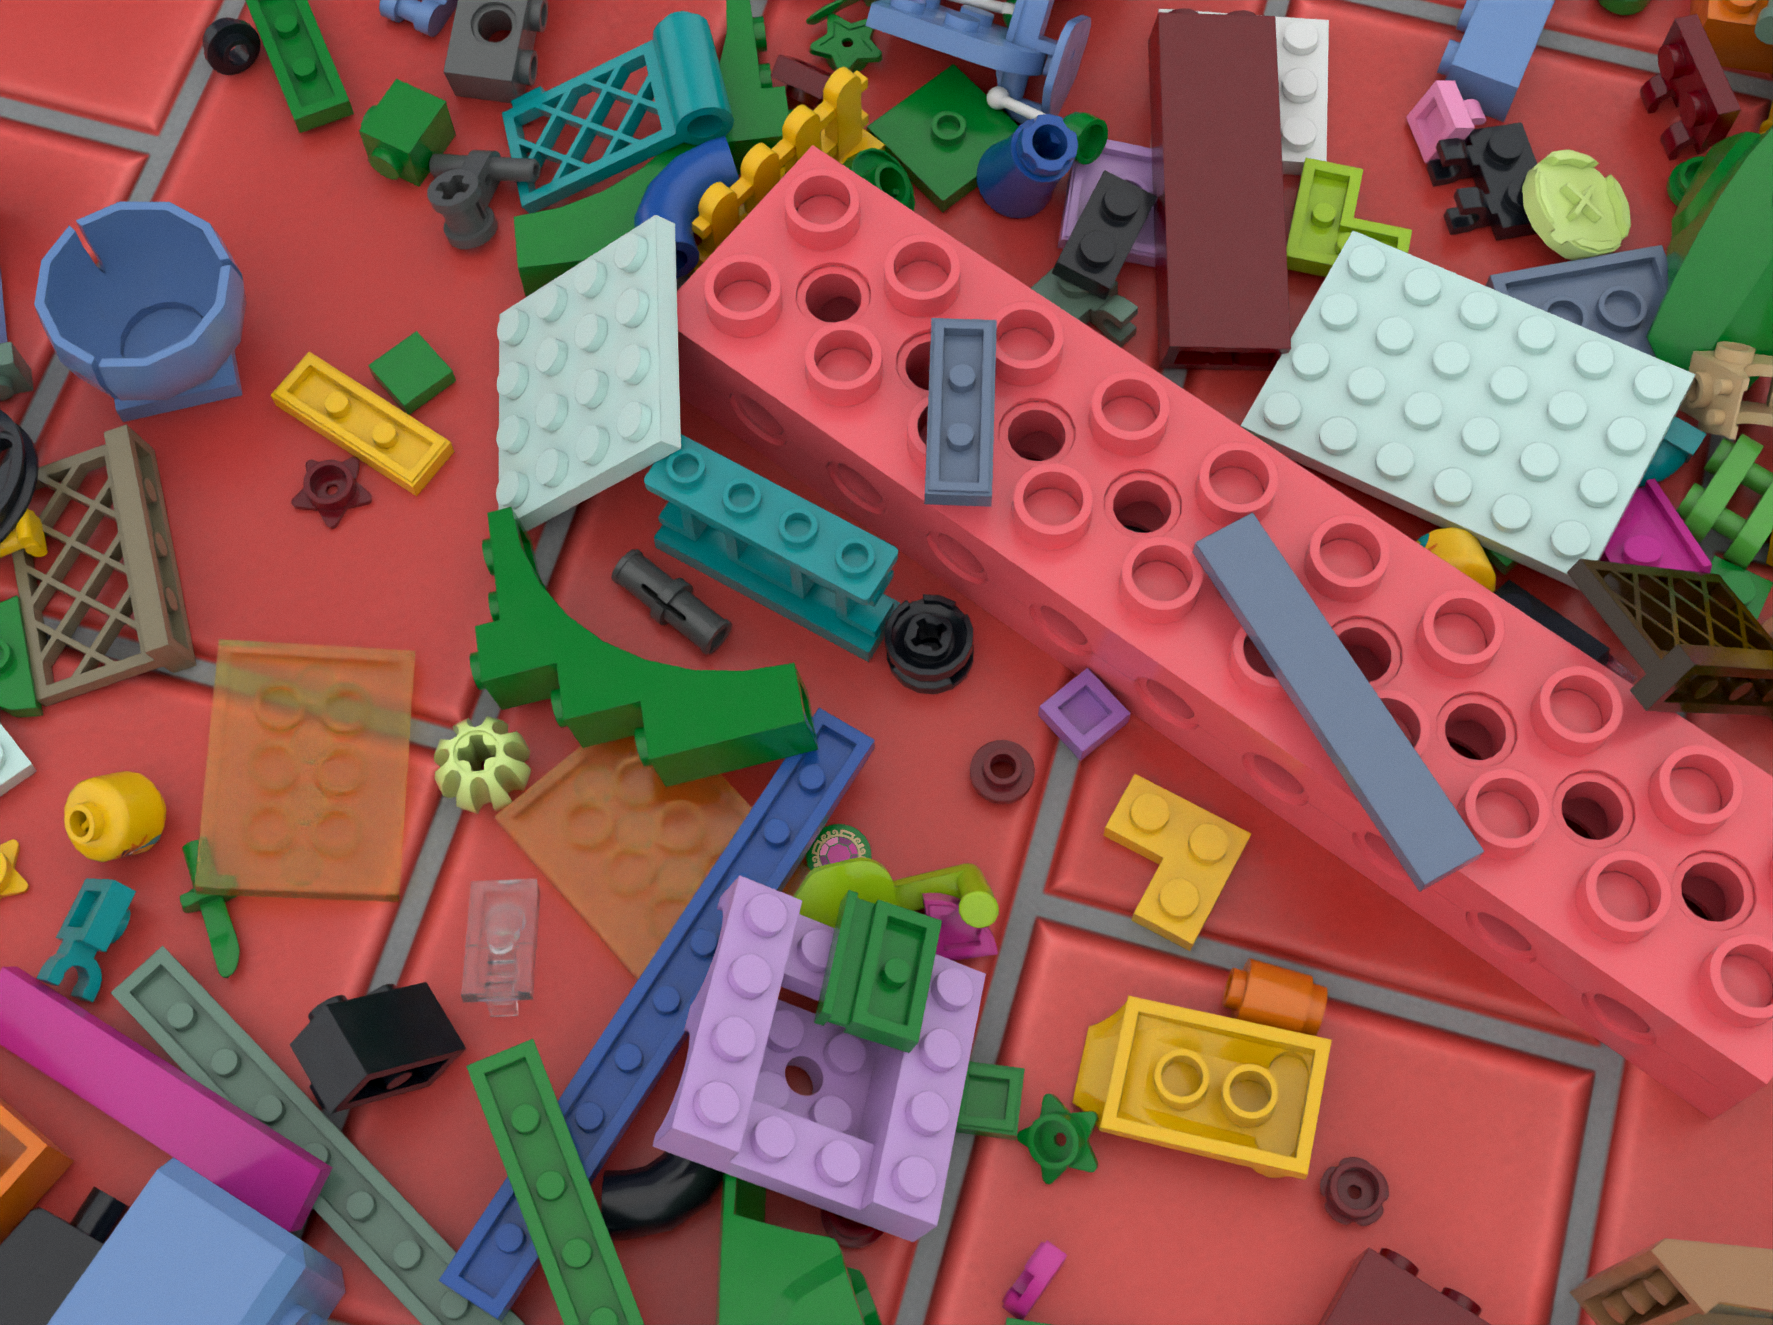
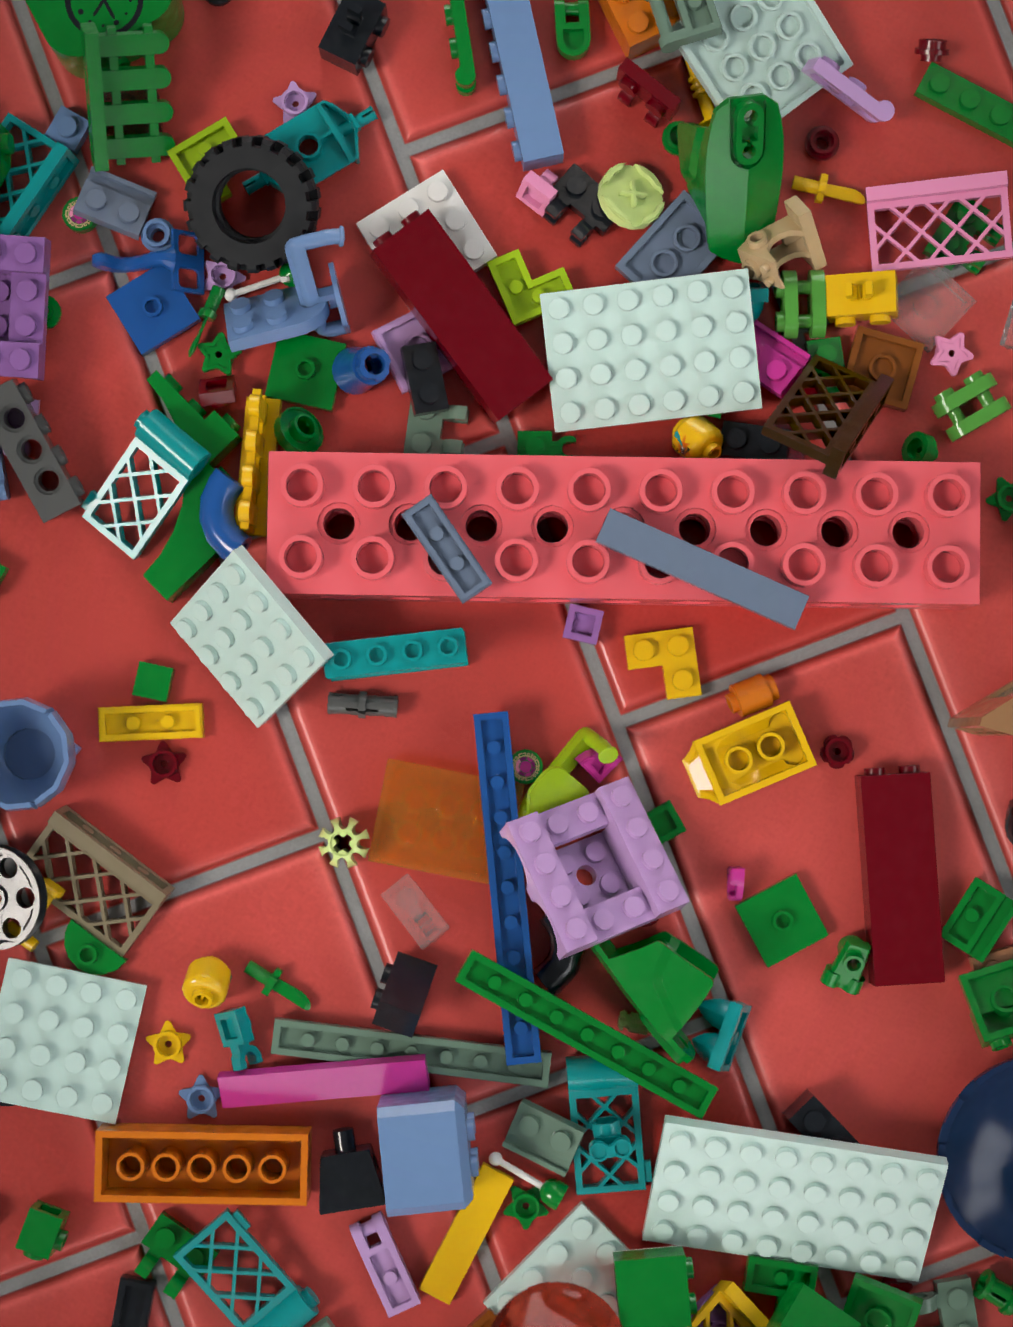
camera: 40 degrees left, 20 degrees up
clear yellow plate [194,639,415,902] -> none
green brick [359,79,456,187] -> none
dark grey piece [427,150,541,249] -> none
green arch [470,507,819,787] -> none
green plate [814,890,942,1053] -> none
black wheel [885,594,974,694] -> none
dark red plate [970,740,1035,804] -> none
green hinge [987,86,1108,165] -> none
green plate [1017,1094,1099,1184] -> none

